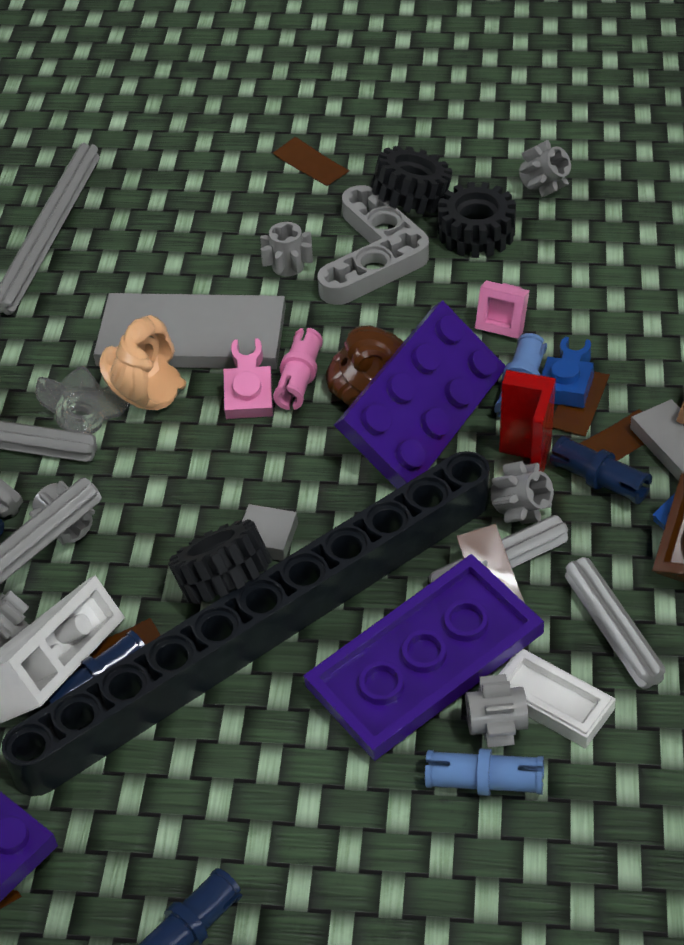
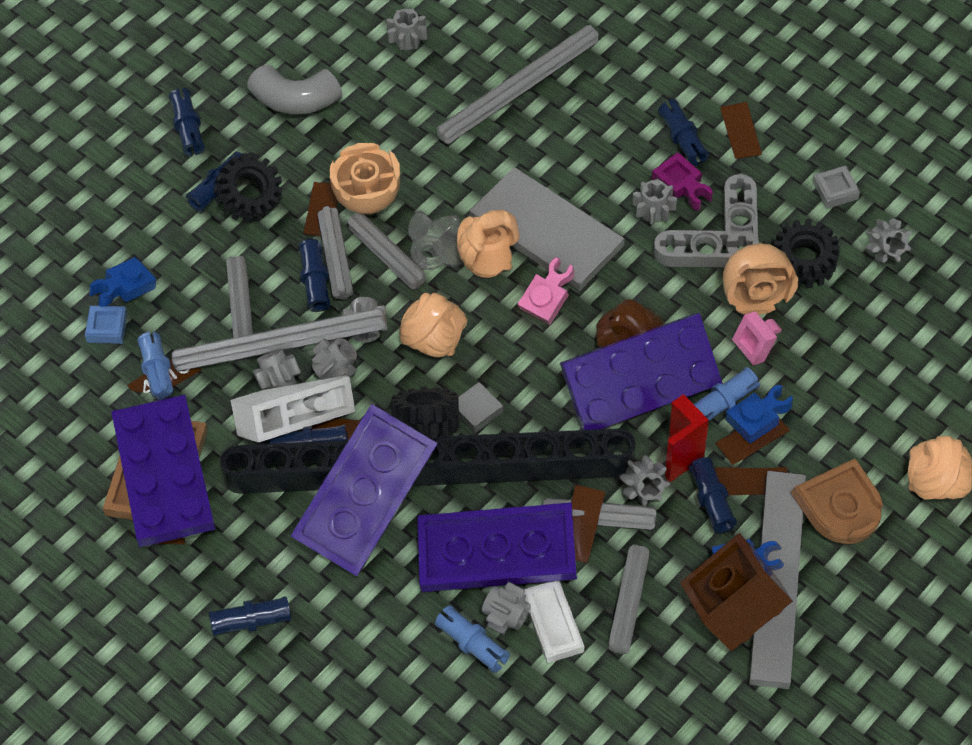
camera: 35 degrees right, 10 degrees up
bright pink pin [273,328,323,410] -> none
black tyre [371,146,452,214] -> none
none -> dark purple plate [291,404,438,577]
none -> light grey gear [312,338,357,379]
none -> light nougat hair [399,292,468,357]
none -> magenta plate [652,152,713,211]
none -> dark blue pin [658,99,709,166]
none -> light nougat cylinder [723,243,798,315]
none -> light grey tile [813,166,860,209]

